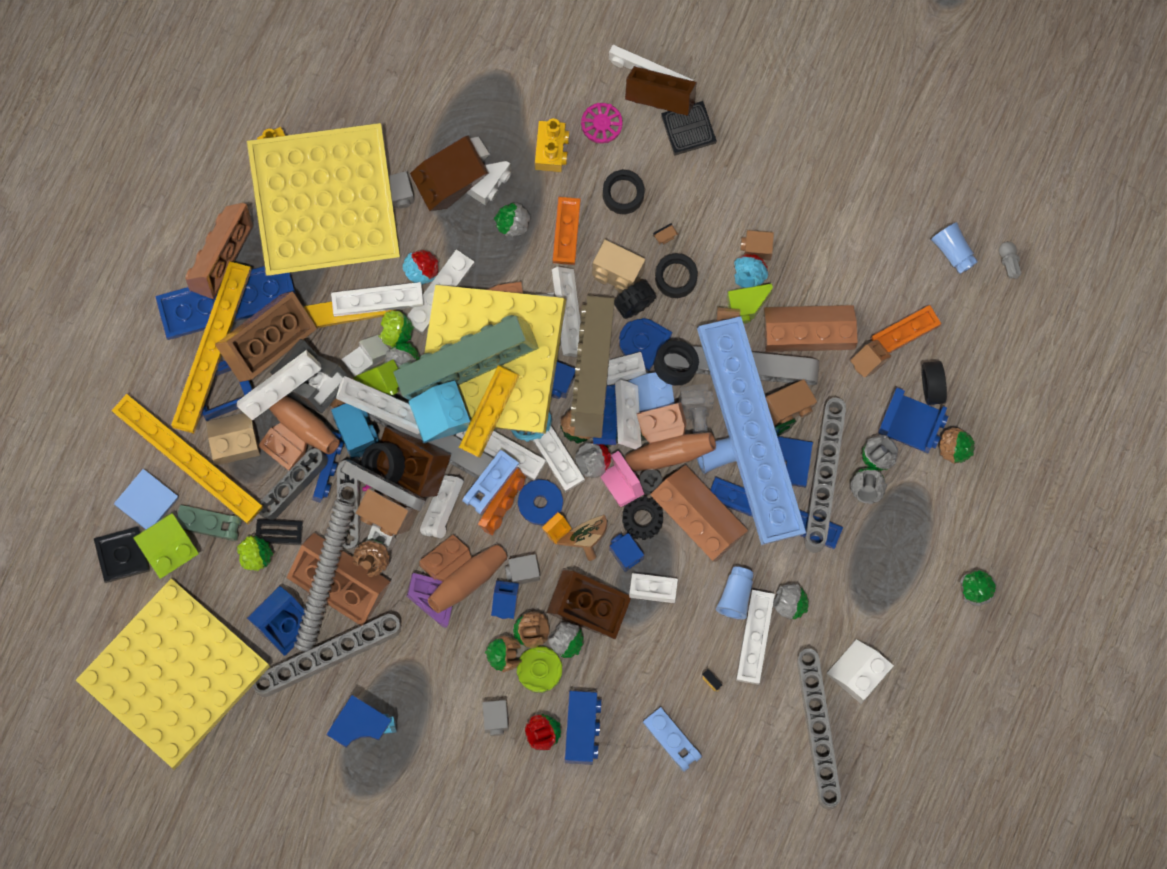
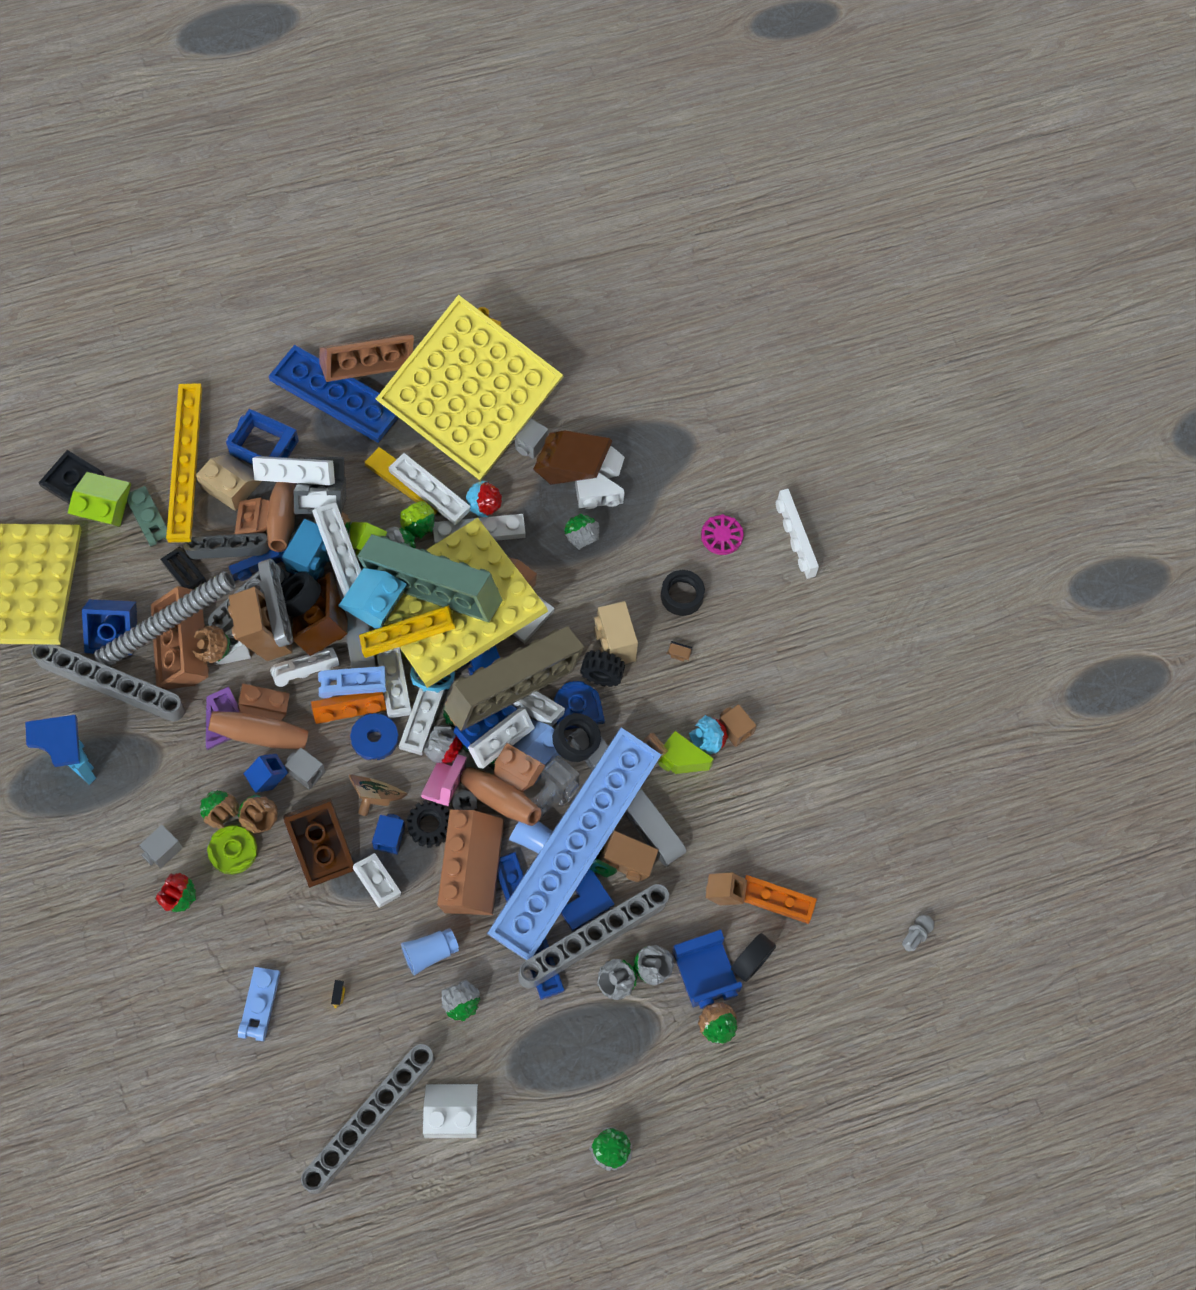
camera: 45 degrees right, 10 degrees down
light blue tile [114,469,179,530] -> none
yellow plate [171,261,252,434] -> none
medium nougat brick [215,291,317,382] -> none
lime piece [237,535,273,571] -> none
white slope [342,335,390,377] -> none
yellow brick [535,118,569,172] -> none
light orange plate [542,513,572,544] -> none
light grey piece [548,622,584,658] -> none
white plate [552,267,581,357] -> none
orange plate [553,197,581,265] -> none
blue brick [565,691,602,765] -> none
reddish brown brick [625,66,697,116] -> none
black tyre [655,253,698,299] -> none
tile [661,101,717,156] -> none
white plate [736,590,775,685] -> none
nougat slope [764,305,858,352] -> none
light blue plant [931,222,978,274] -> none

